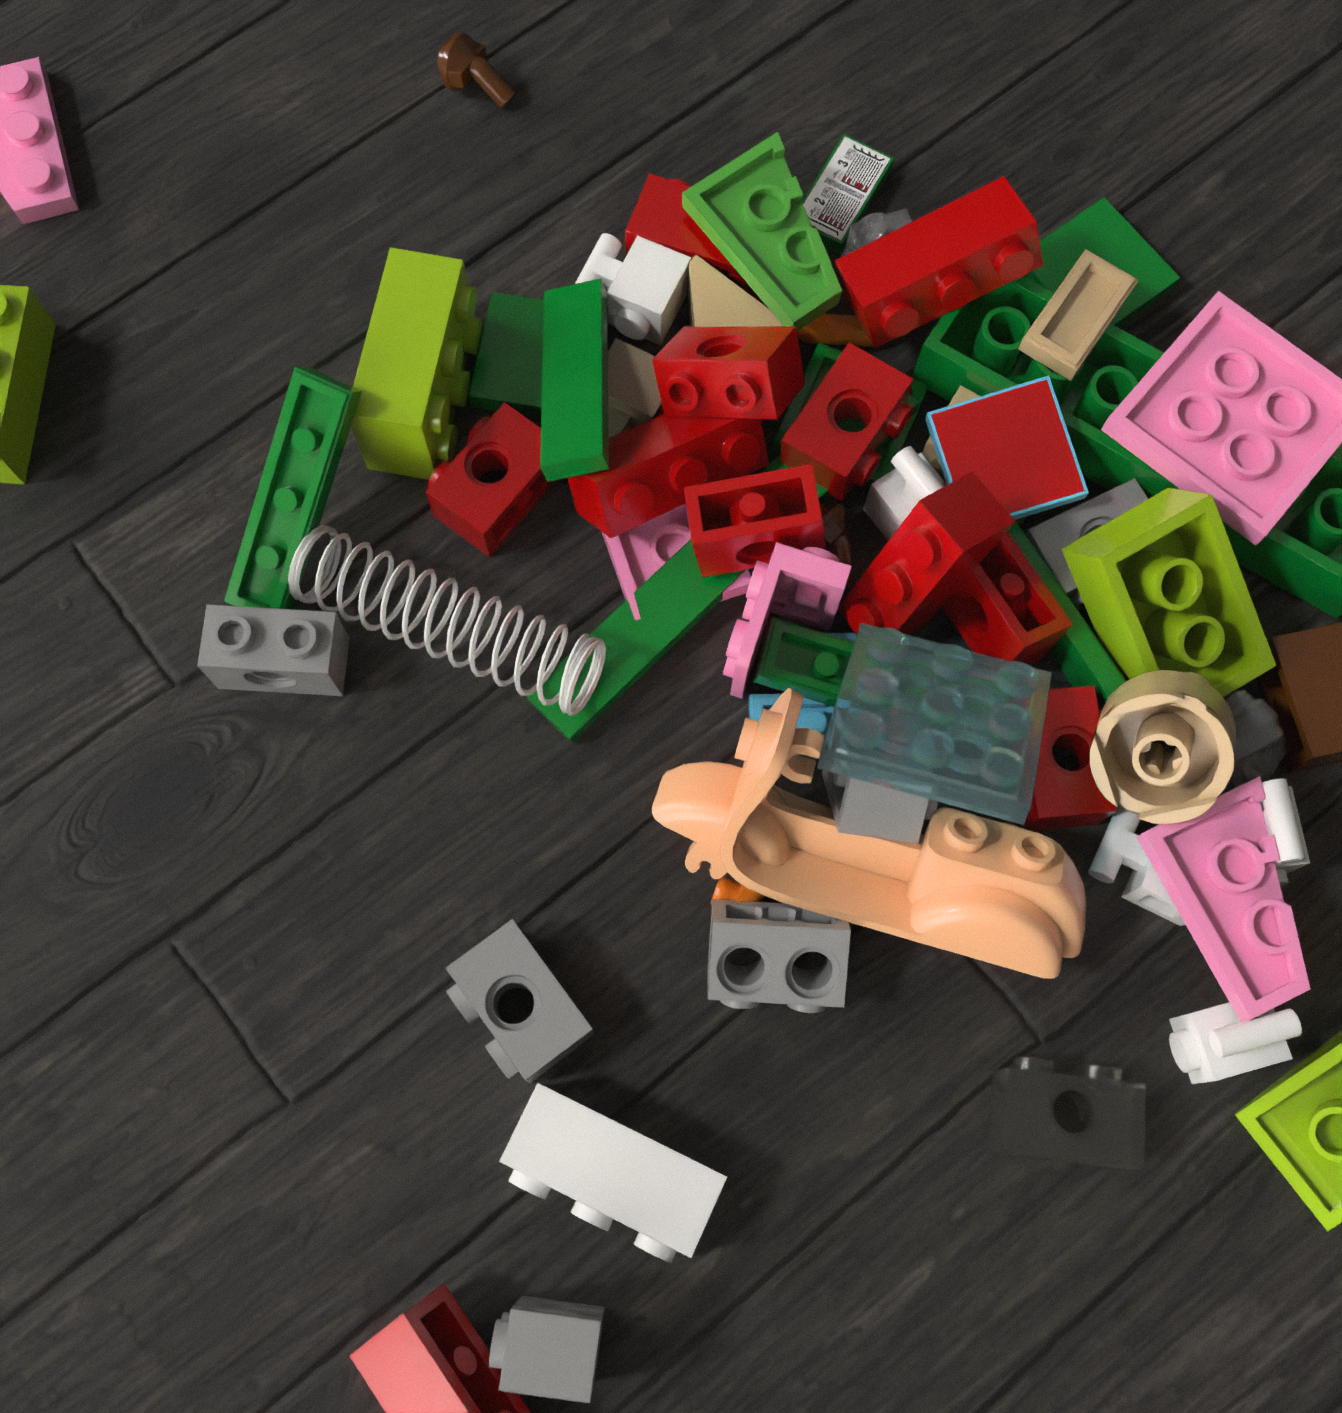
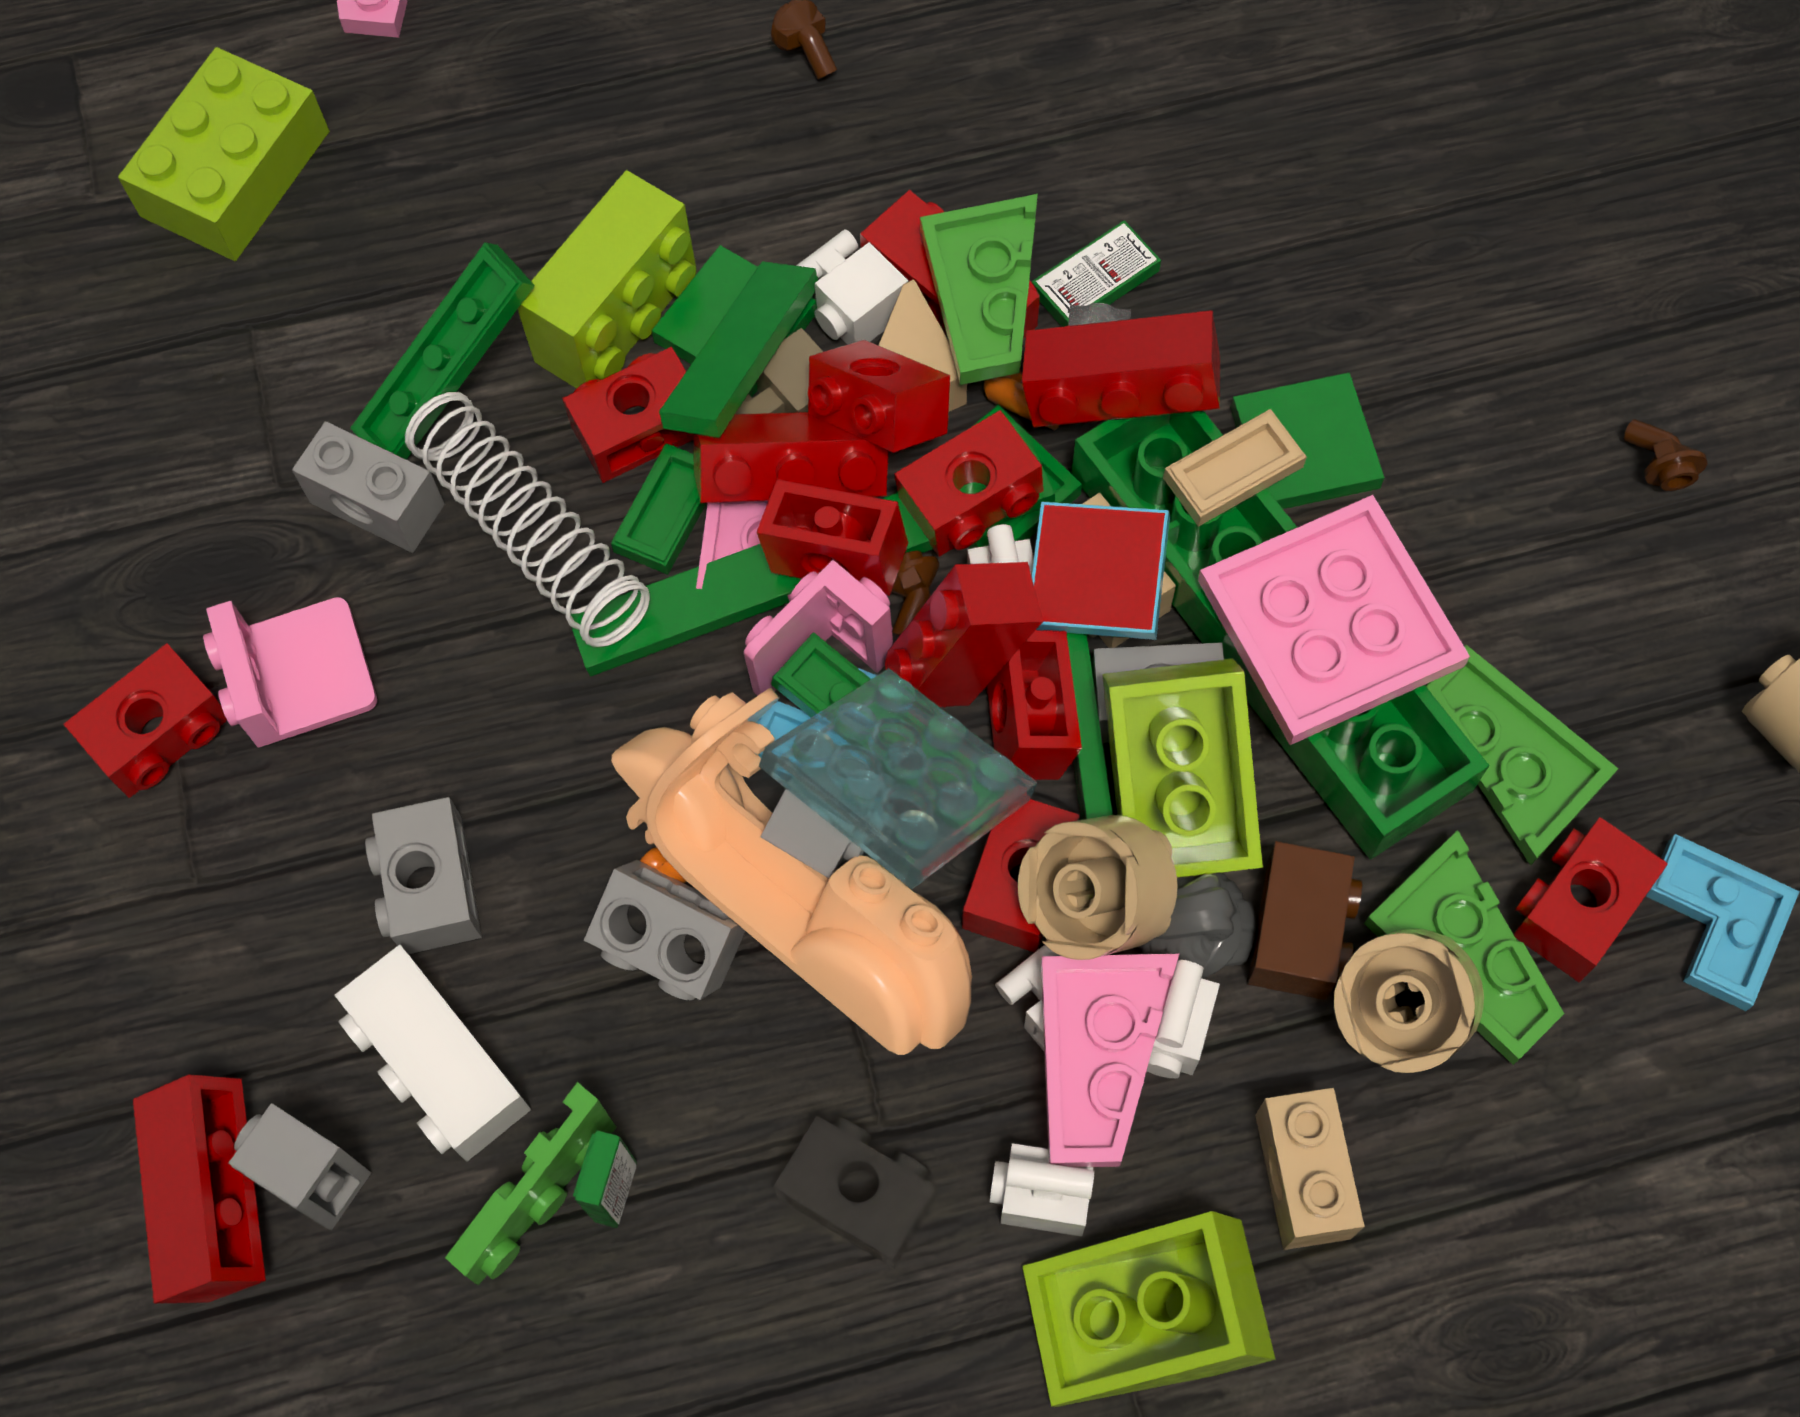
camera: 30 degrees right, 5 degrees down
none -> red brick [63,643,227,798]
none -> bright pink bracket [203,597,377,748]
none -> bright green wing [445,1082,617,1285]
none -> green tile [573,1130,637,1228]
none -> green tile [611,443,707,575]

